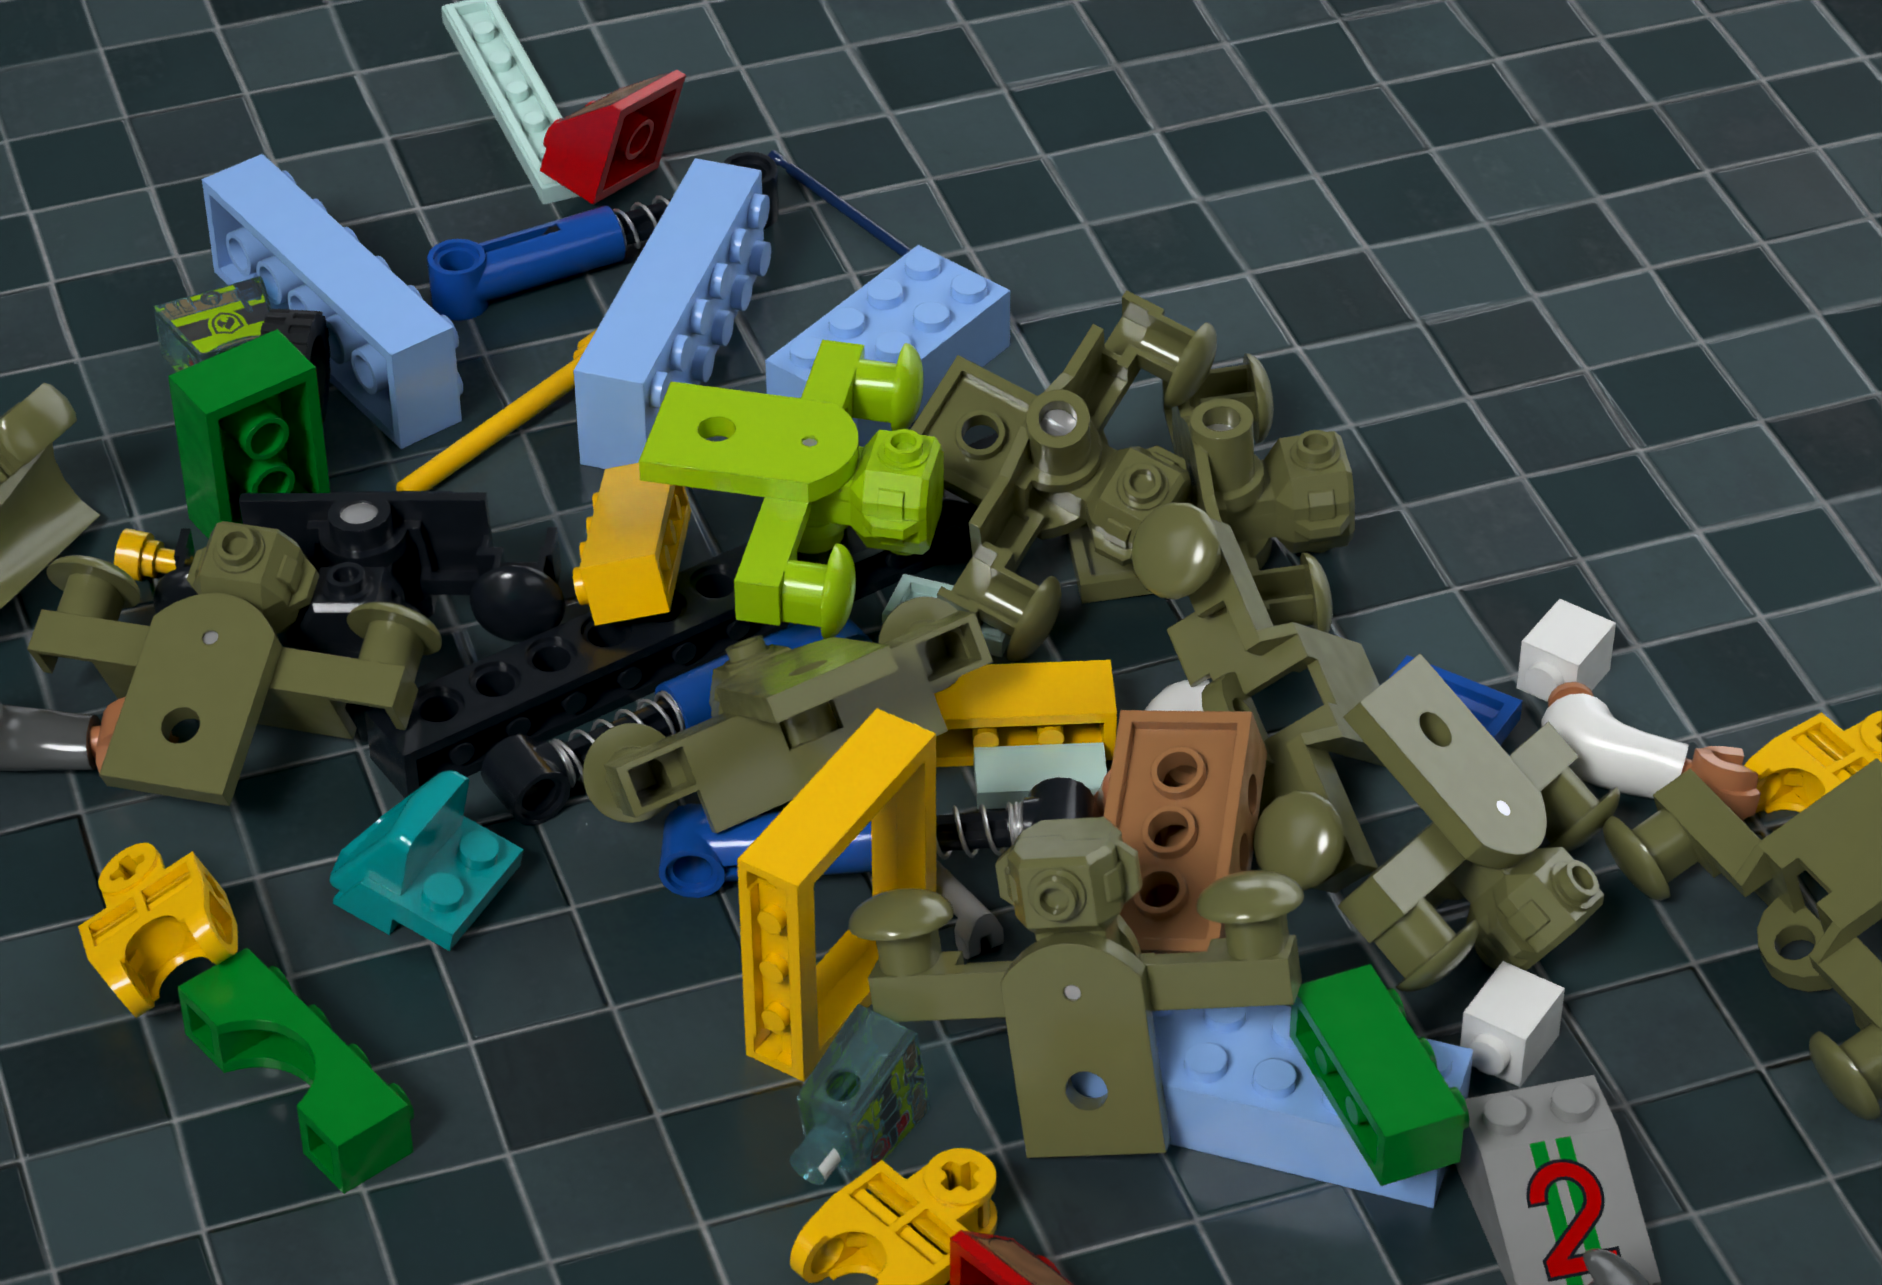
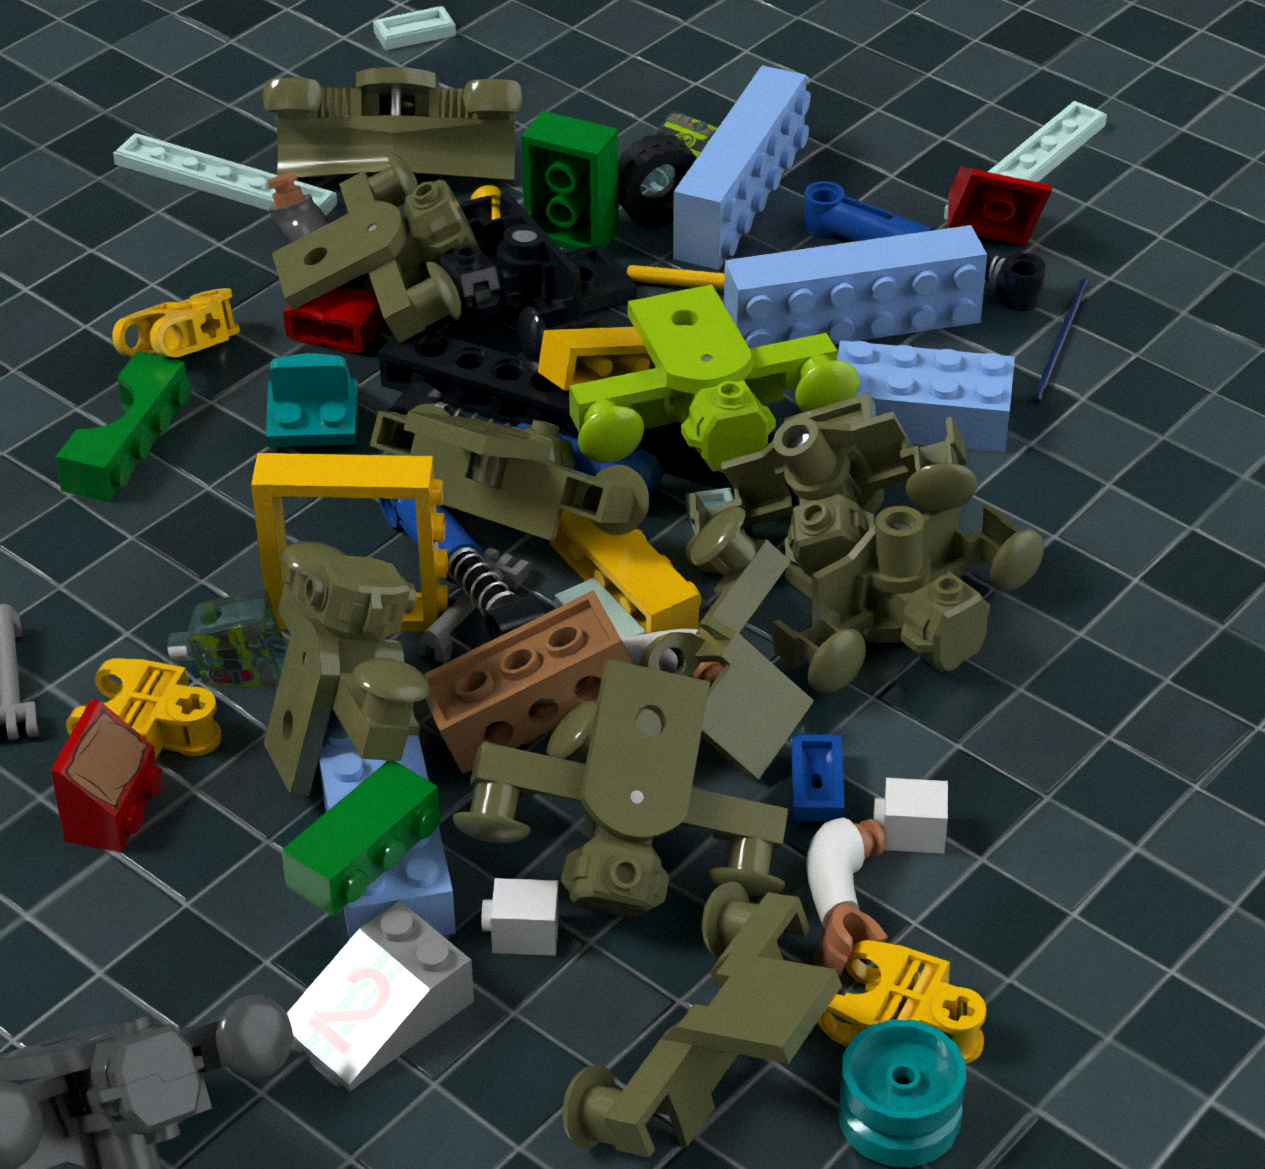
camera: 60 degrees right, 0 degrees up
none -> red brick [283,288,384,353]

